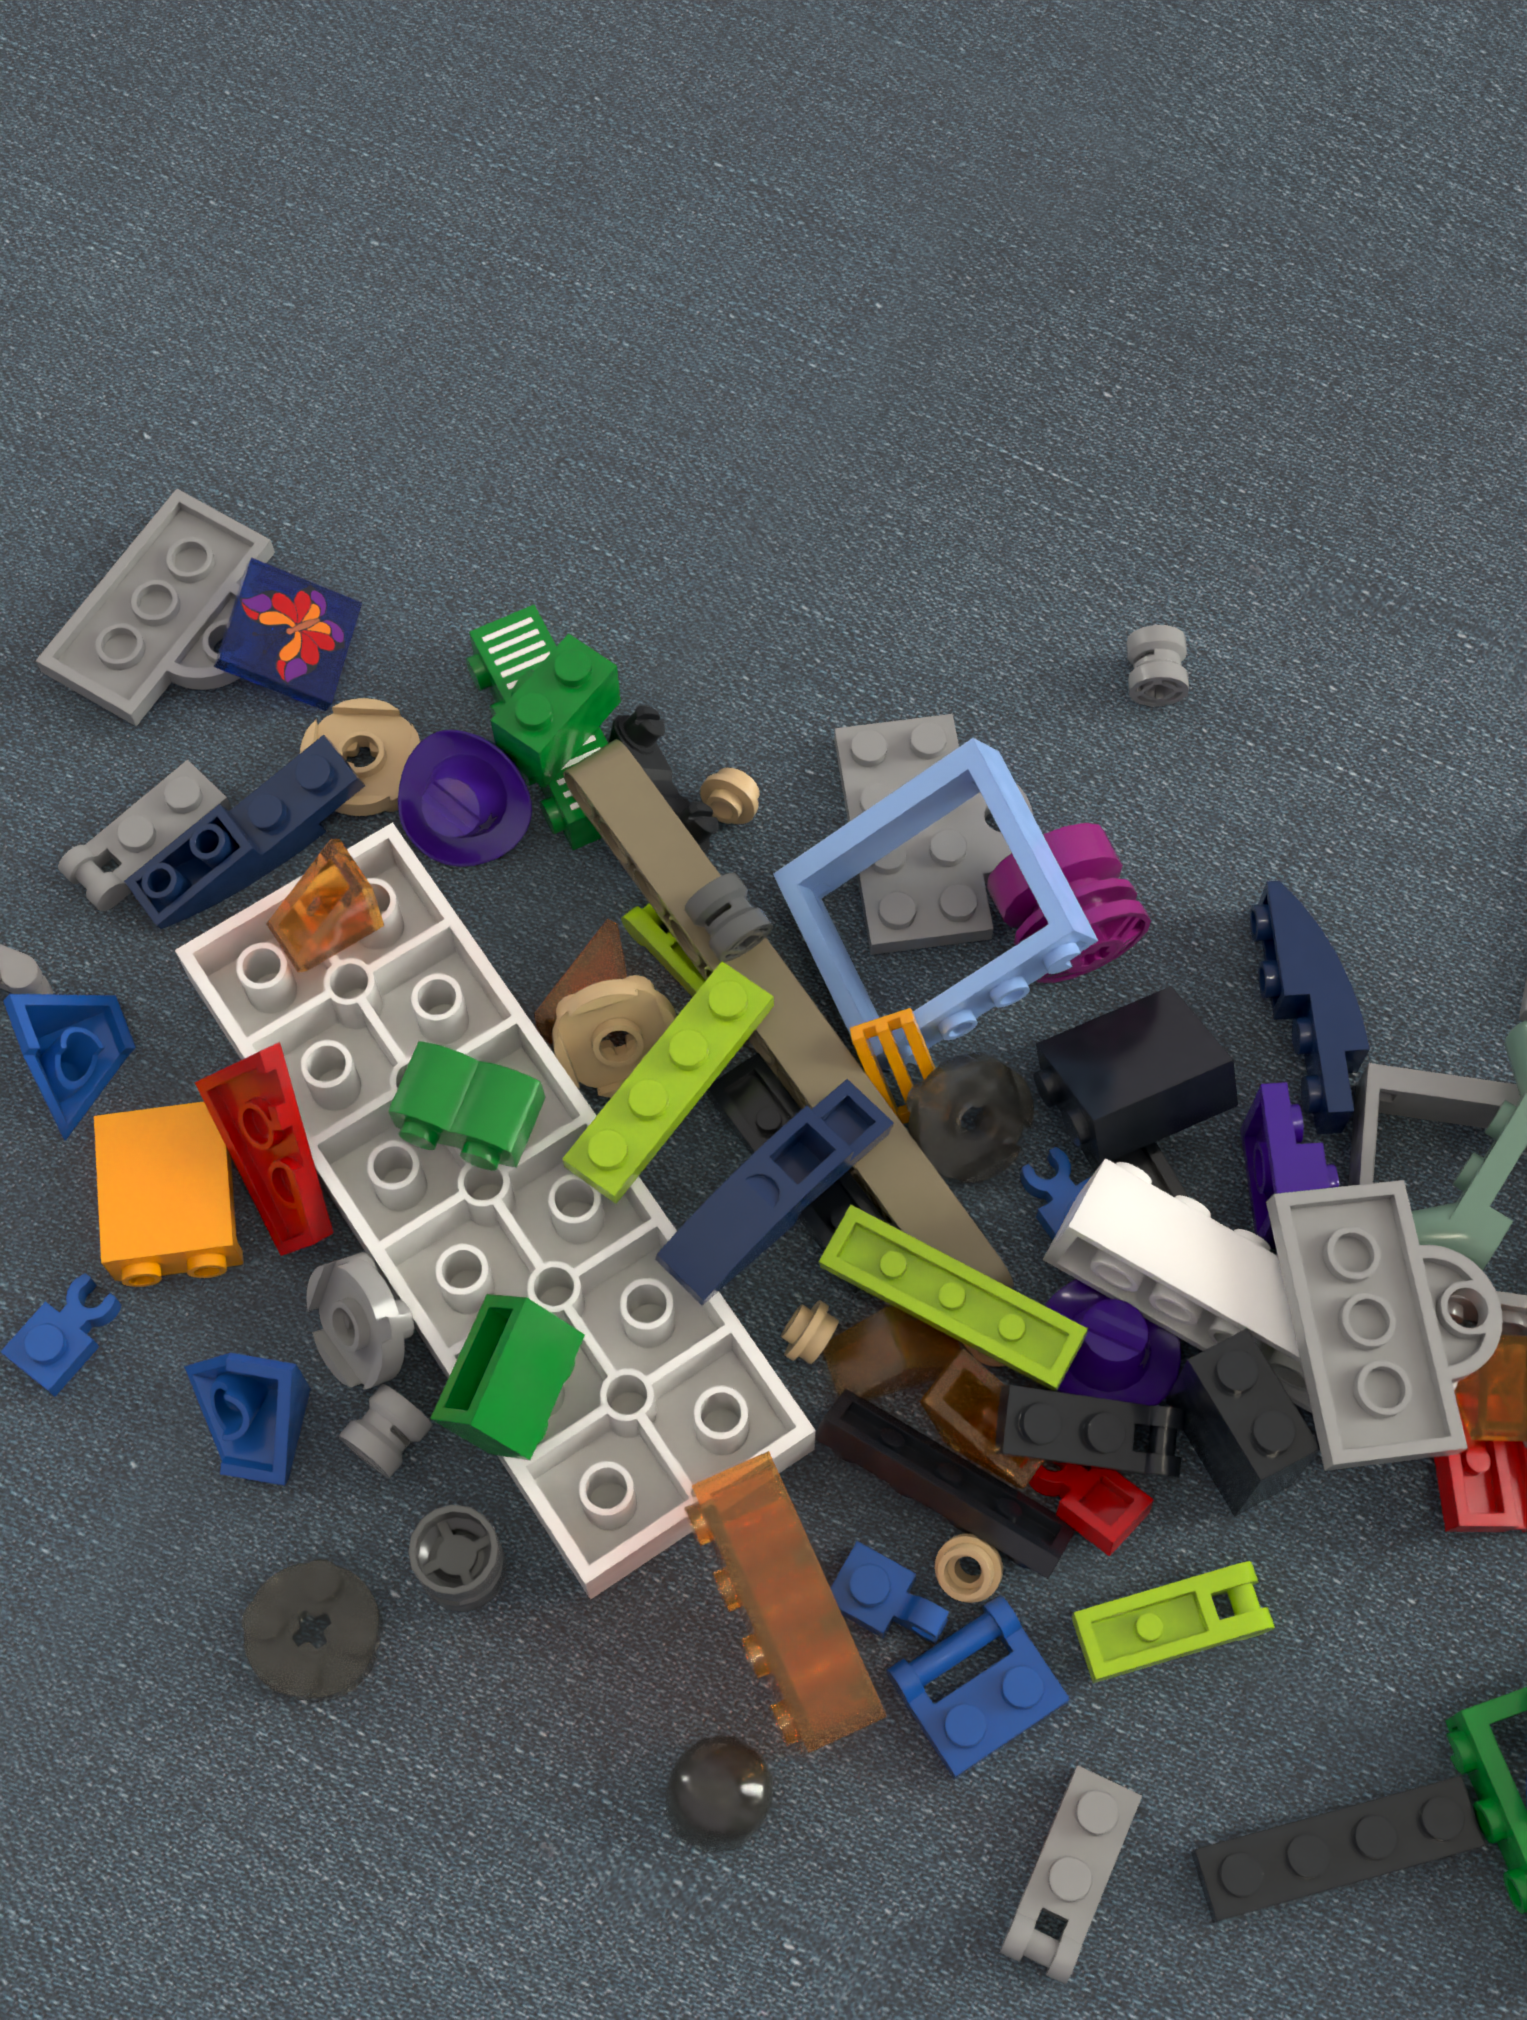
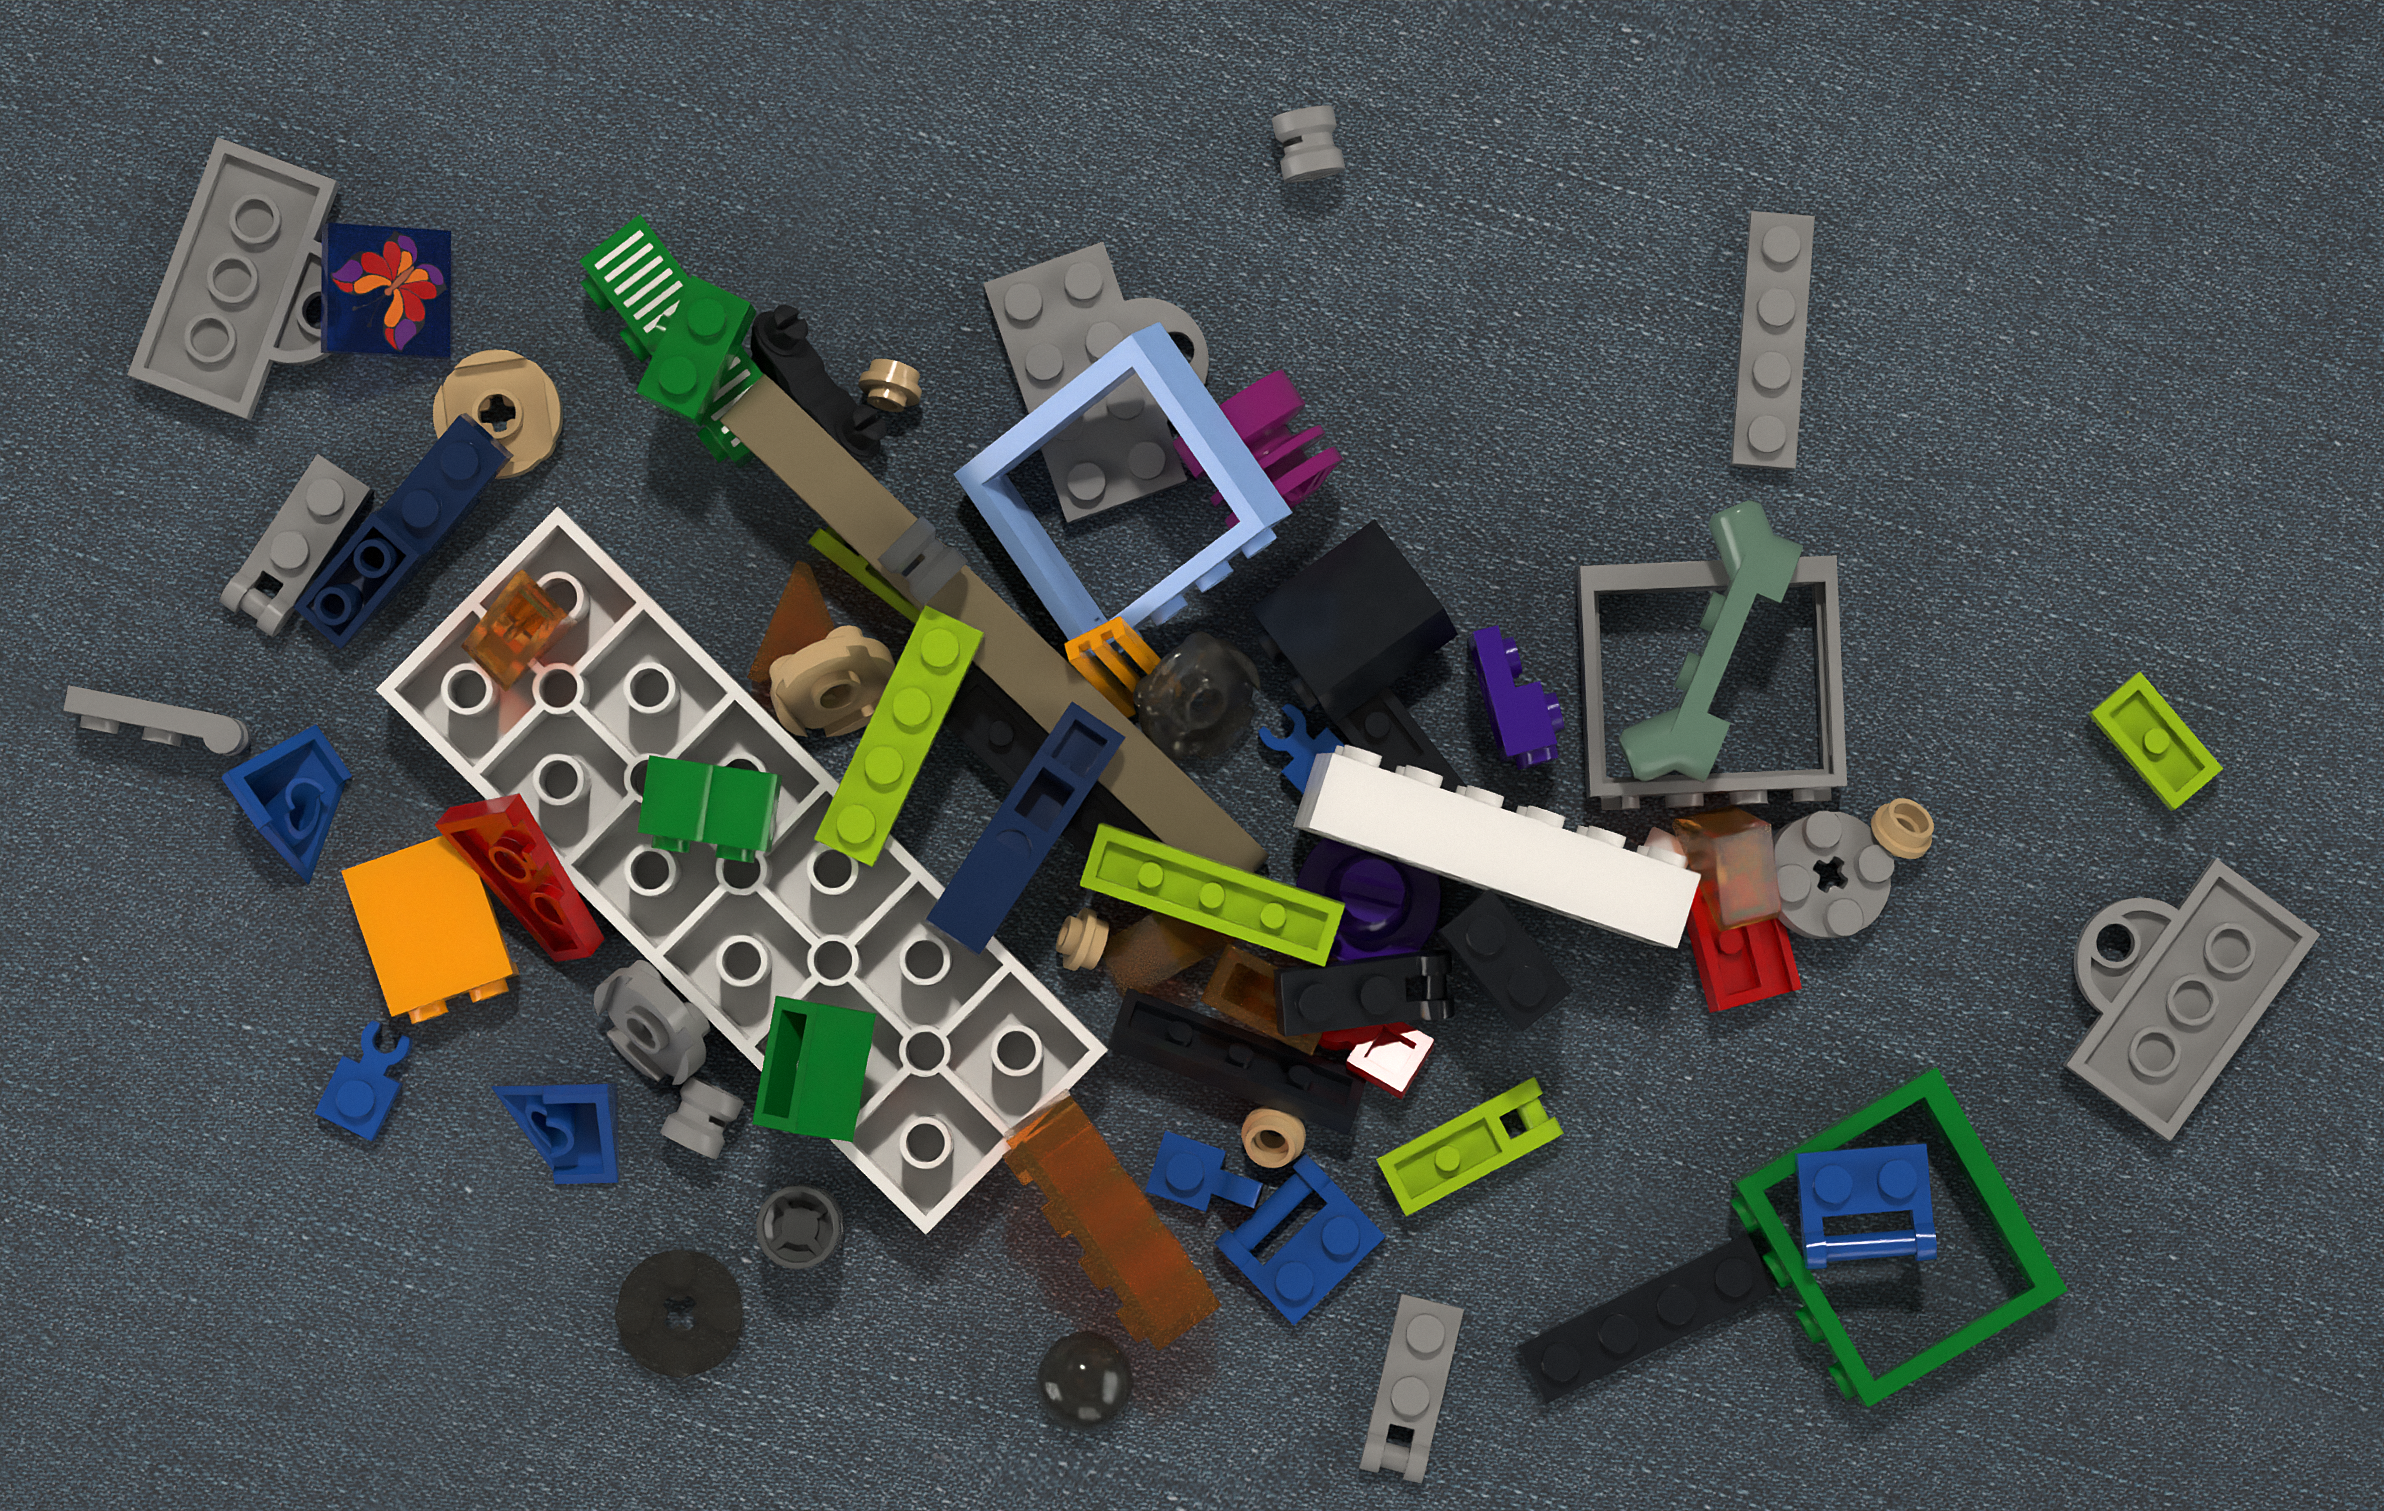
camera: 10 degrees left, 20 degrees up
dark purple hat [398,730,532,867] -> none
dark blue slope [1250,880,1370,1135] -> none
light grey plate [1266,1180,1503,1471] -> none

